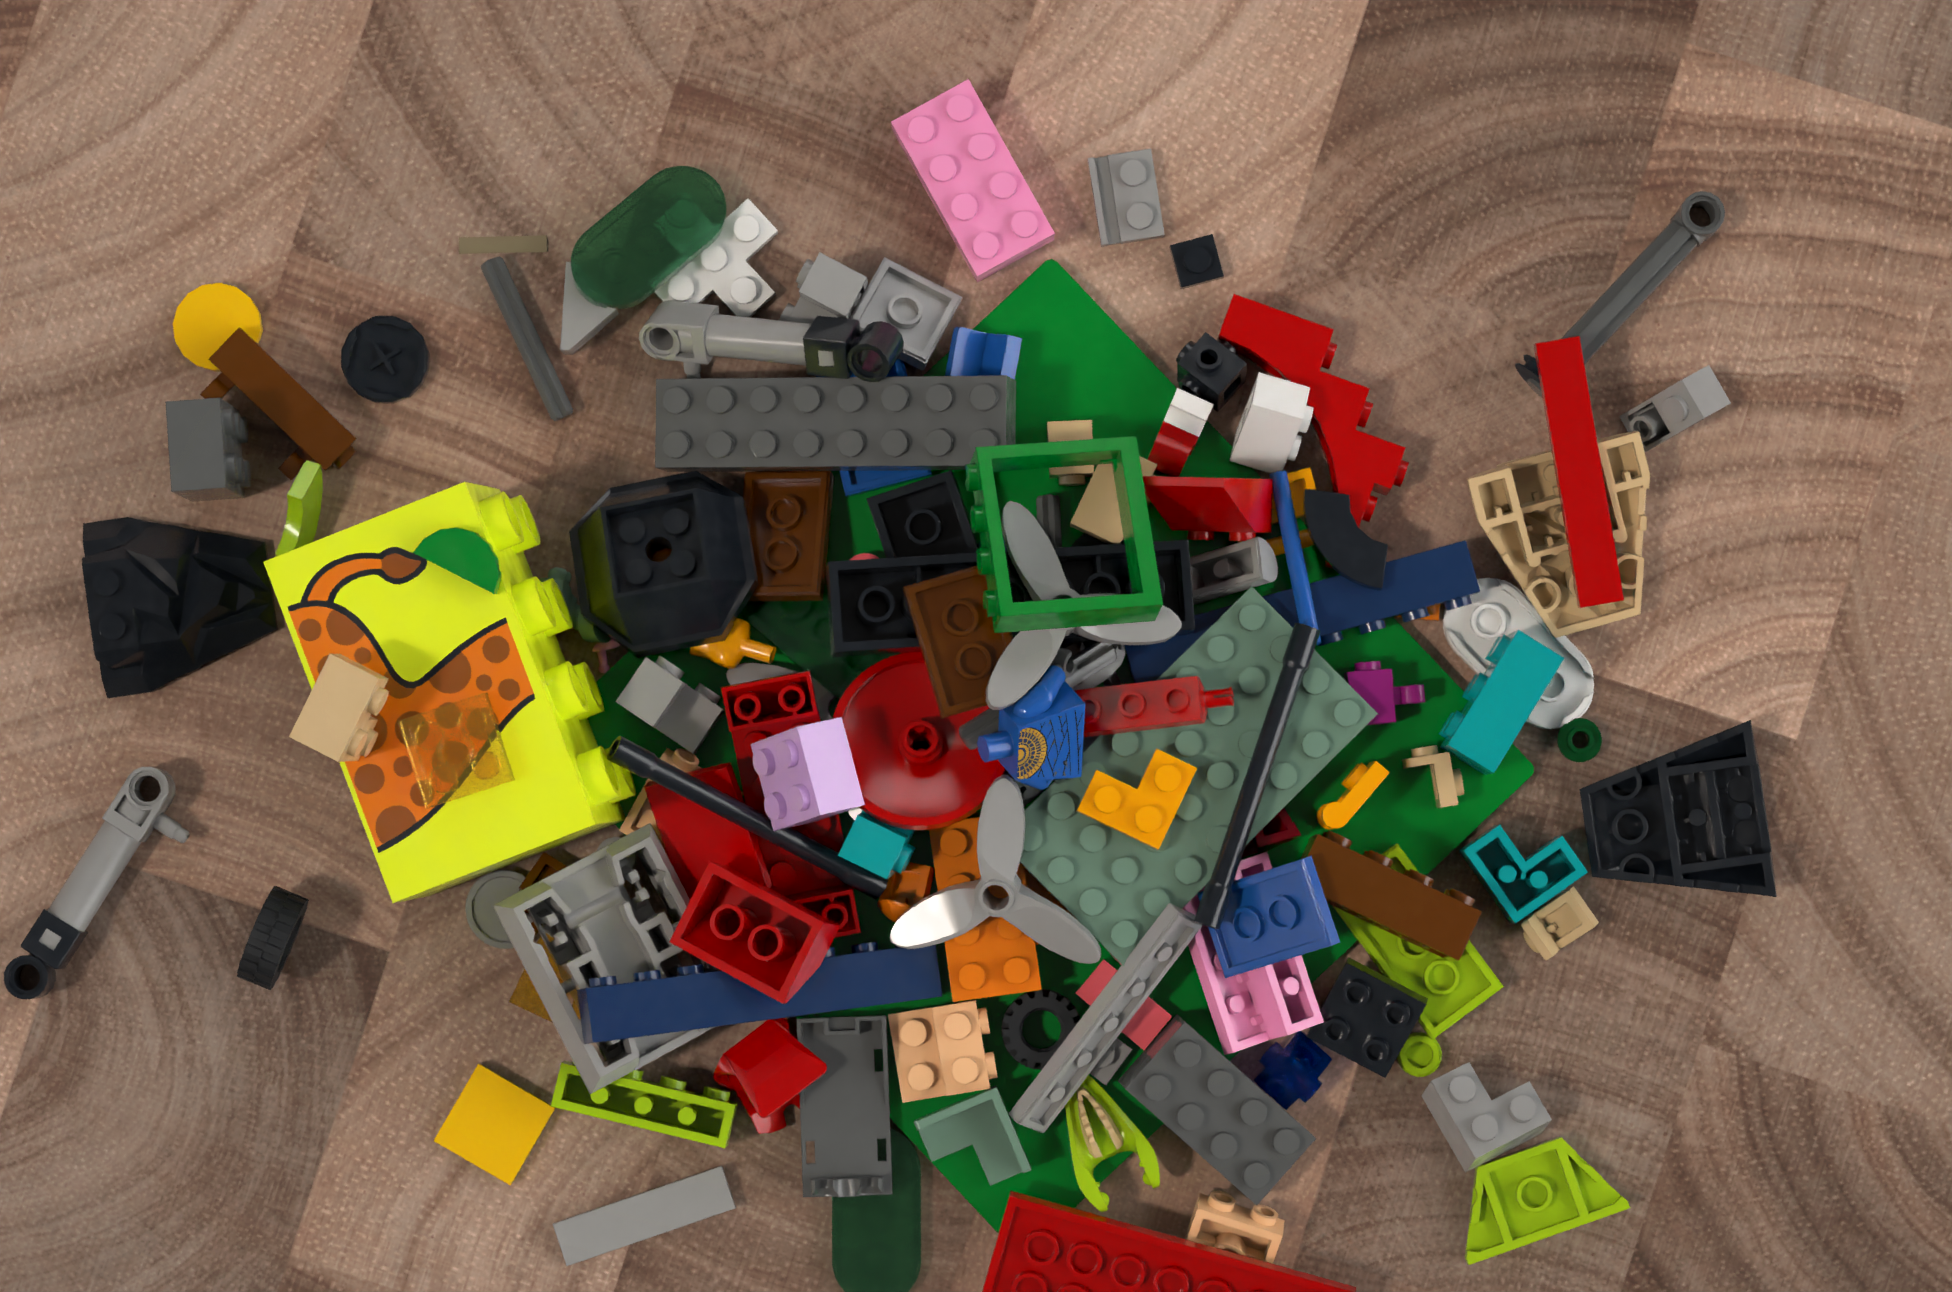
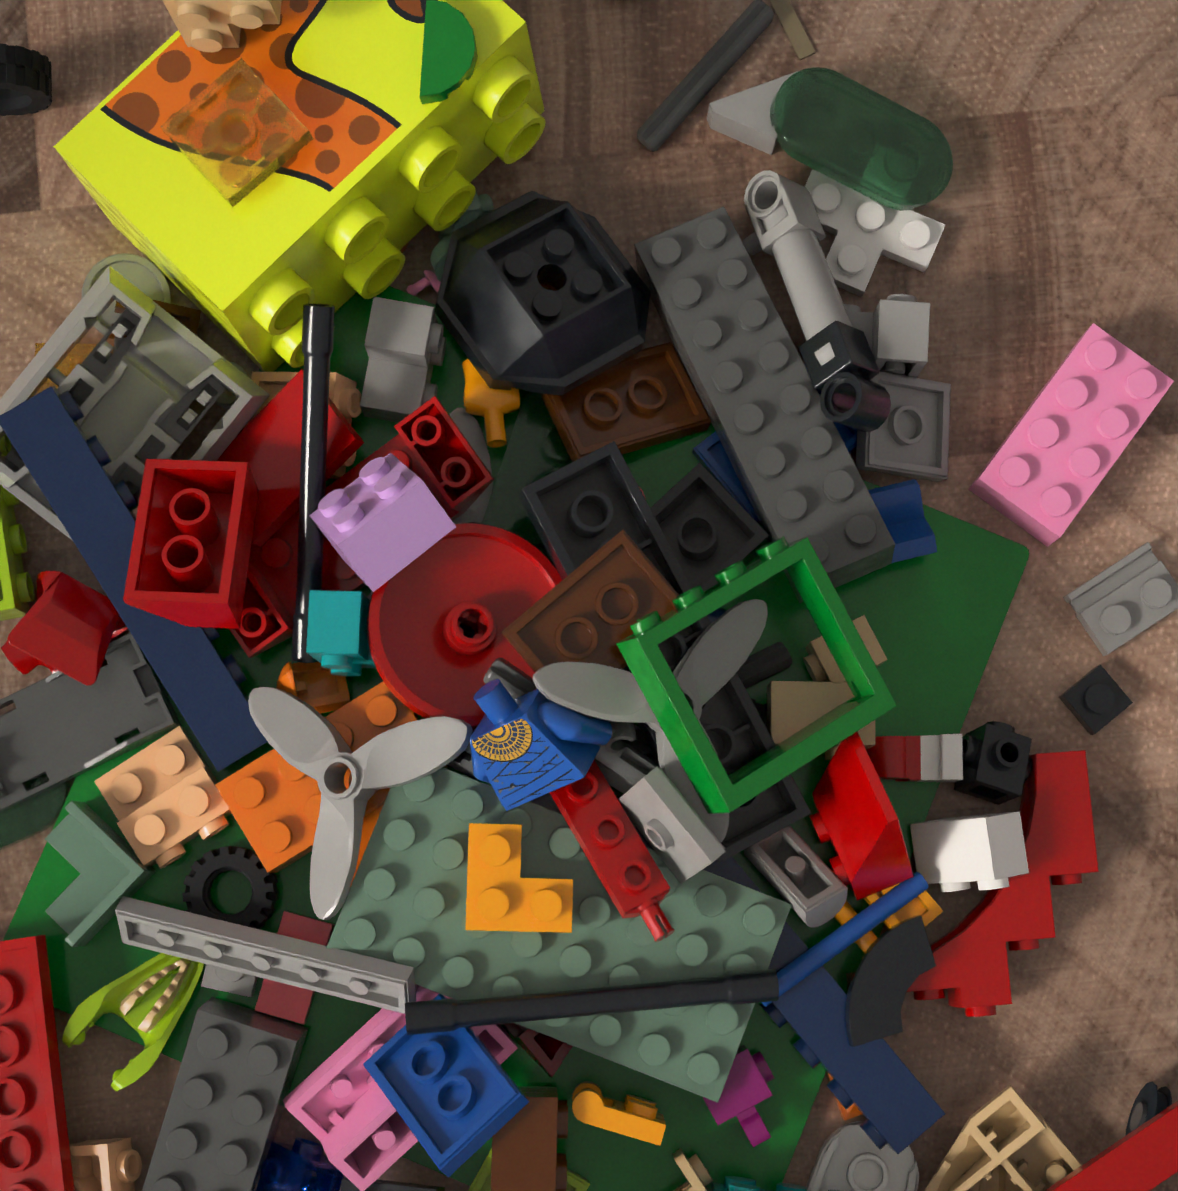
camera: 65 degrees right, 5 degrees down
none -> light grey plate [618,766,726,884]

